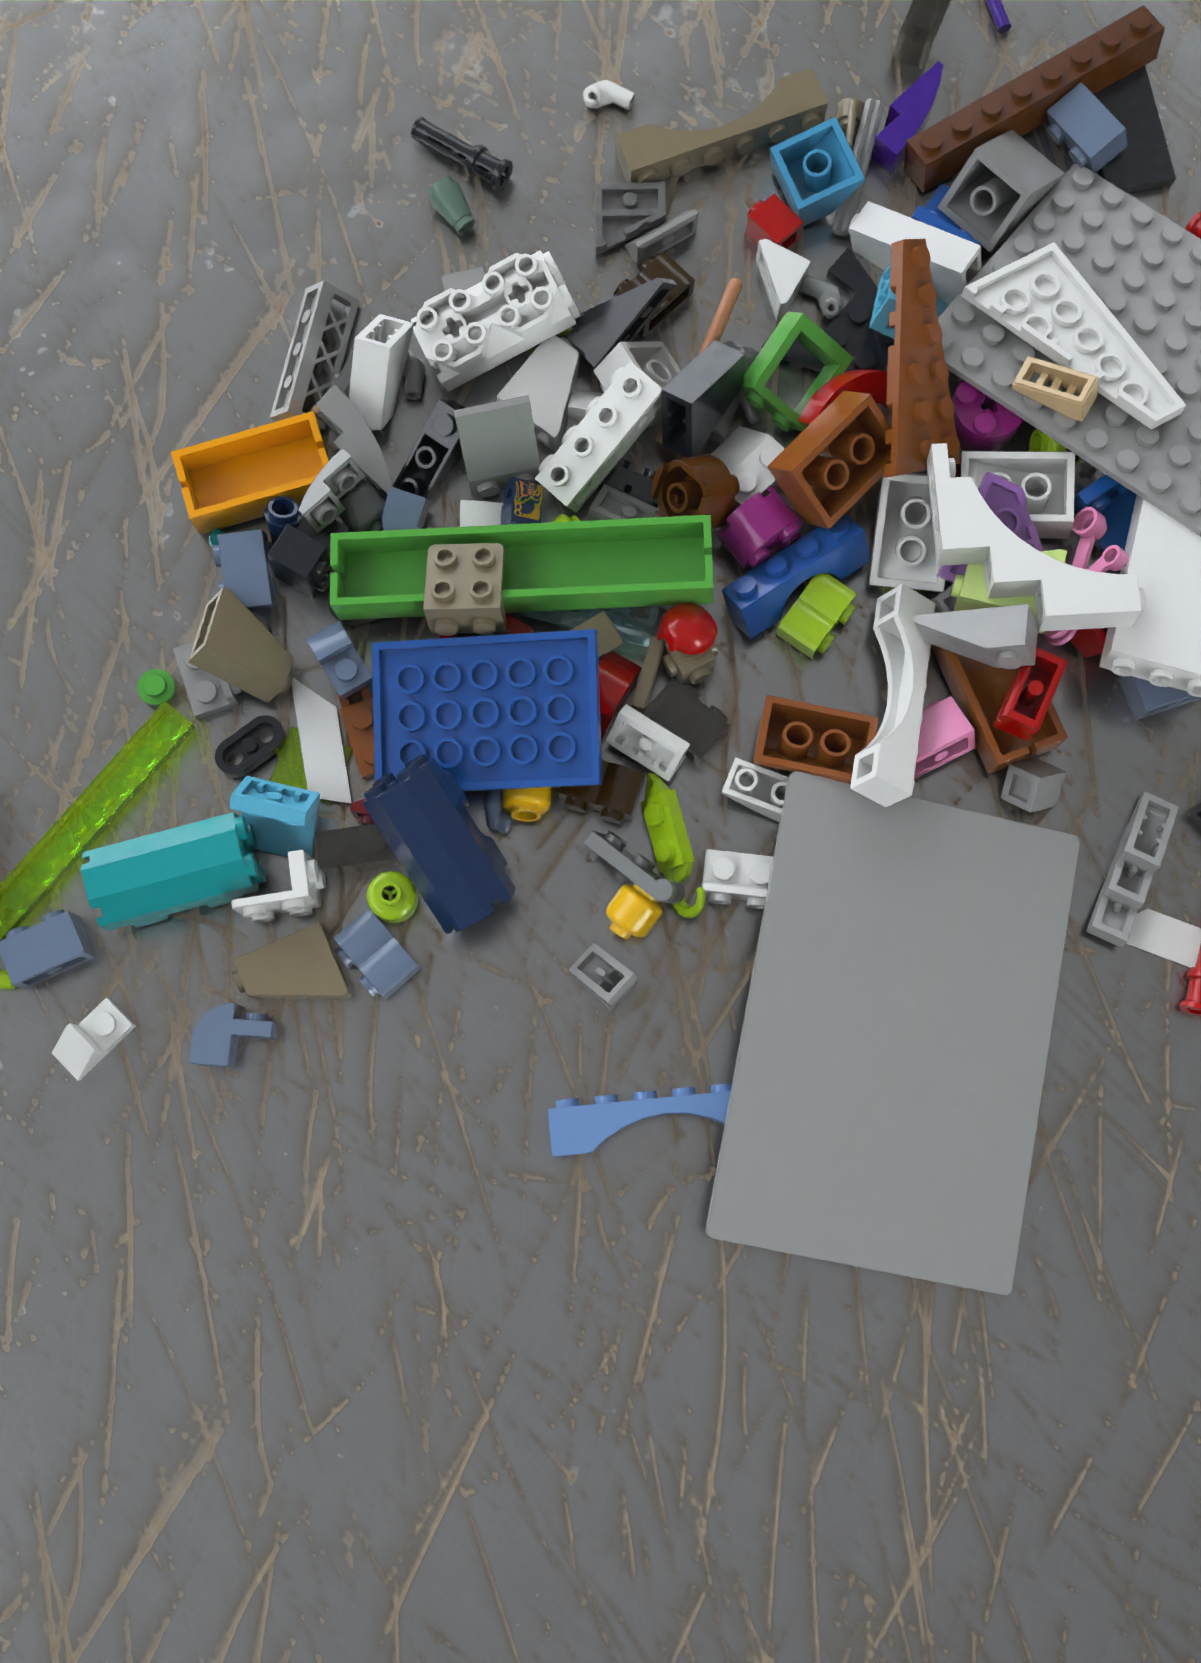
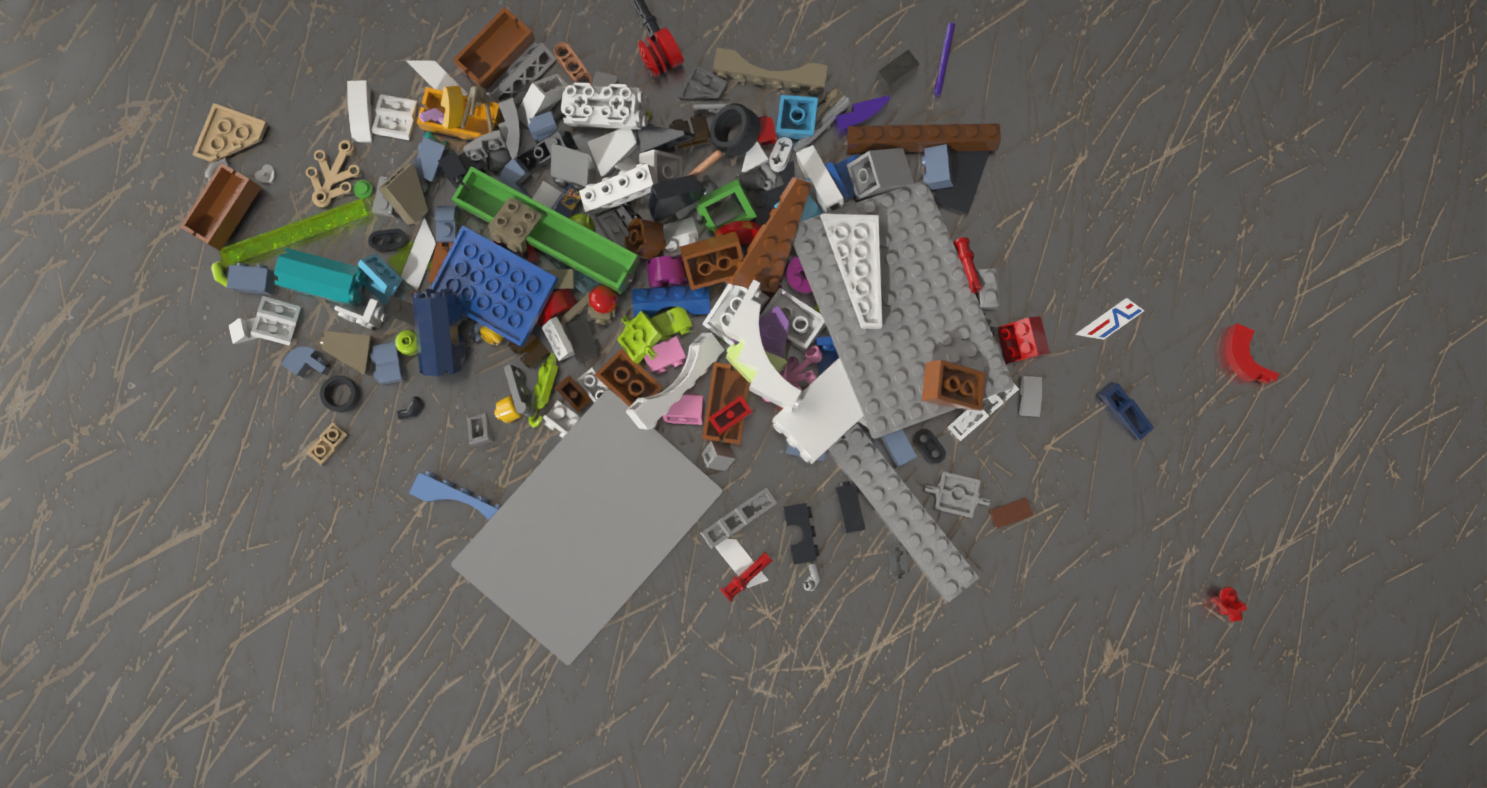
camera: 30 degrees right, 5 degrees up
dark blue cone [264,496,302,546] -> none
sand green cone [428,176,476,234] -> none
white arm [583,80,636,110] -> none
light grey slope [913,604,1038,669] -> none
tan slope [1012,356,1099,422] -> none
none -> white slope [251,296,301,346]
none -> tan plant [306,140,361,207]
none -> tan slope [307,422,347,466]
none -> black tyre [320,375,360,413]
none -> white slope [347,80,372,143]
none -> white slope [372,94,418,140]
none -> black arm [397,396,422,420]
none -> white sticker [407,61,469,96]
none -> lavender arm [419,108,445,125]
none -> yellow slope [441,86,463,129]
none -> dark orange piece [453,7,535,90]
none -> dark tan plant [461,86,493,132]
none -> sand blue brick [527,111,559,143]
none -> nougat beam [554,42,593,85]
none -> reddish brown slope [555,375,592,413]
none -> lime plate [617,311,663,364]
none -> red wheel [637,27,684,78]
none -> bright pink brick [644,336,686,376]
none -> black tyre [710,103,760,156]
none -> dark grey cone [735,173,765,192]
none -> white beam [769,137,793,172]

